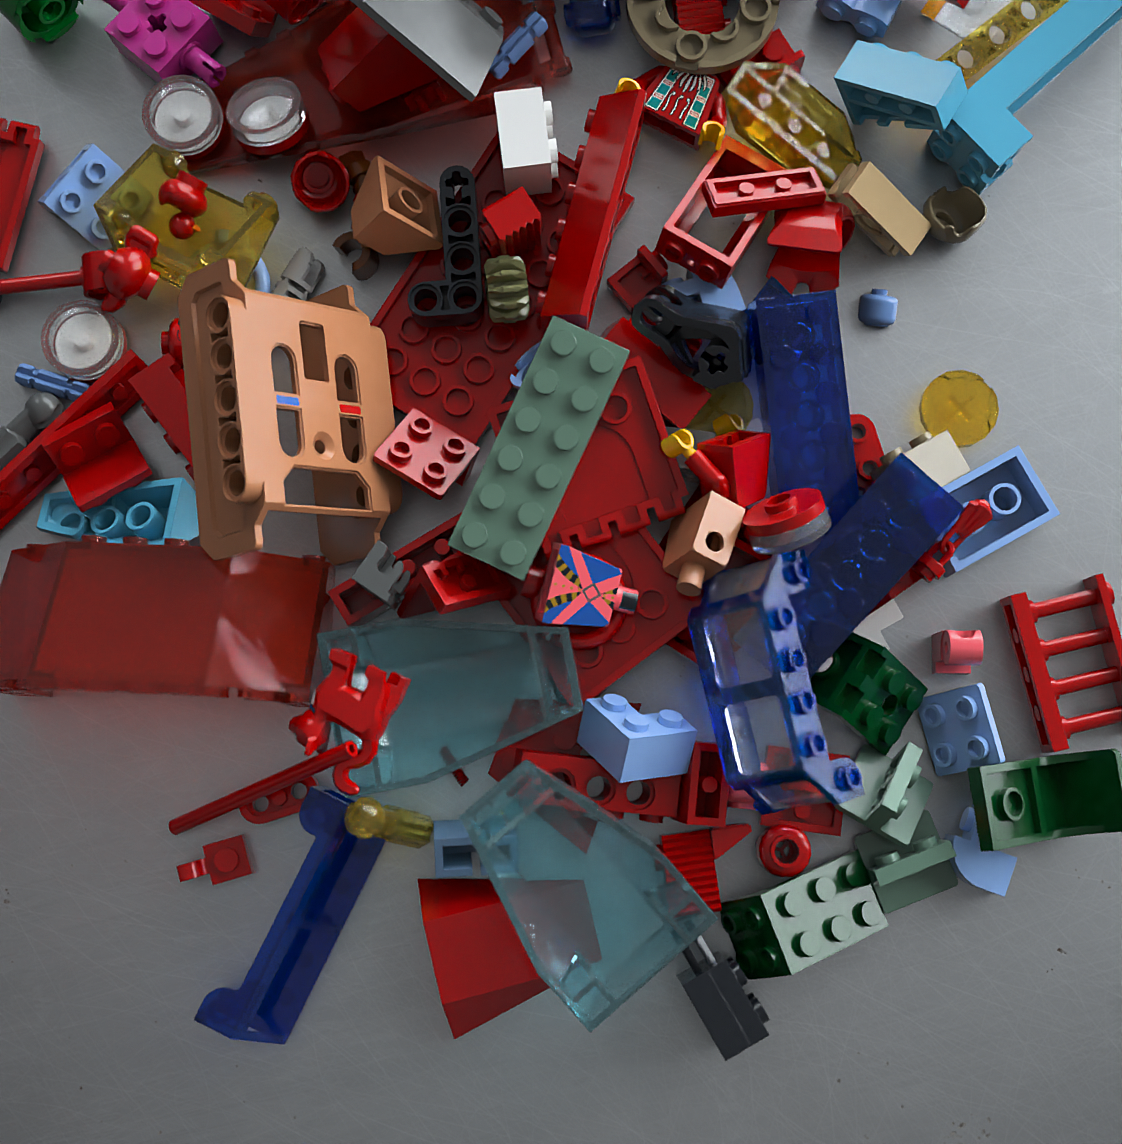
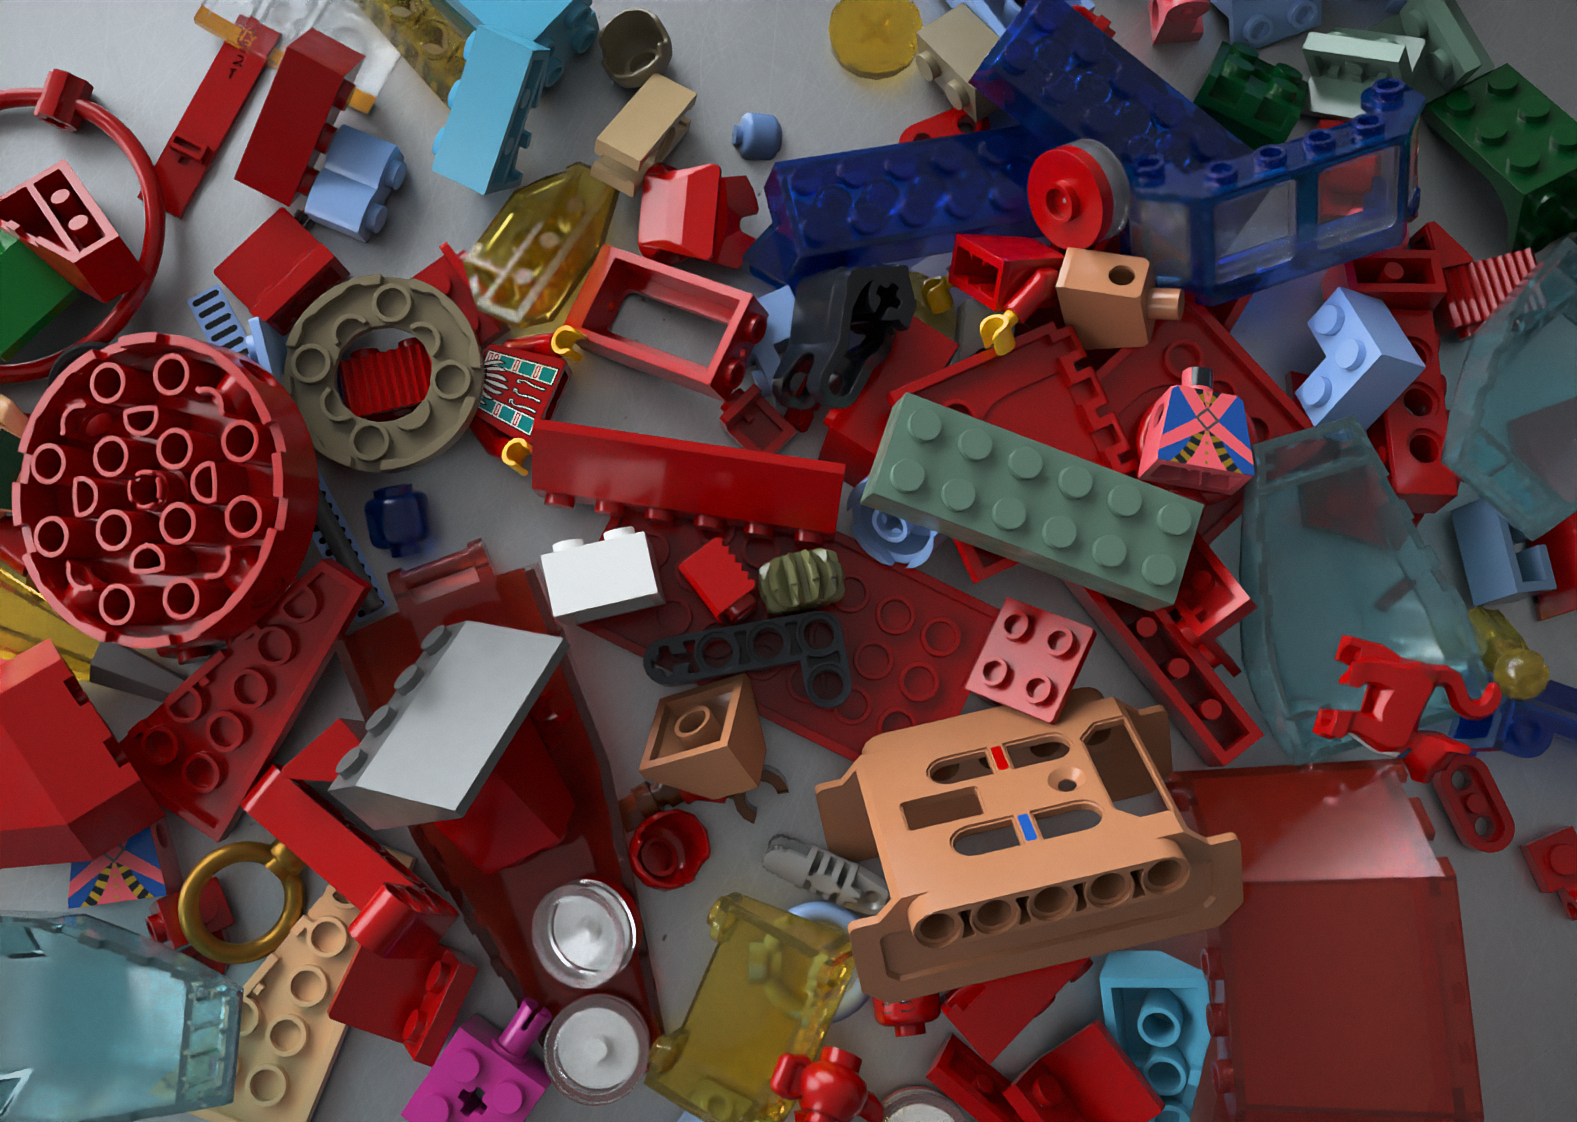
camera: 95 degrees left, 0 degrees up
red animal [158,170,208,240] -> none
red piece [168,741,358,835] -> none
dark grey hinge [351,540,411,610] -> none
medium blue axle [489,11,548,79] -> none
red tile [701,167,827,218] -> none
red head [755,824,811,878] -> none

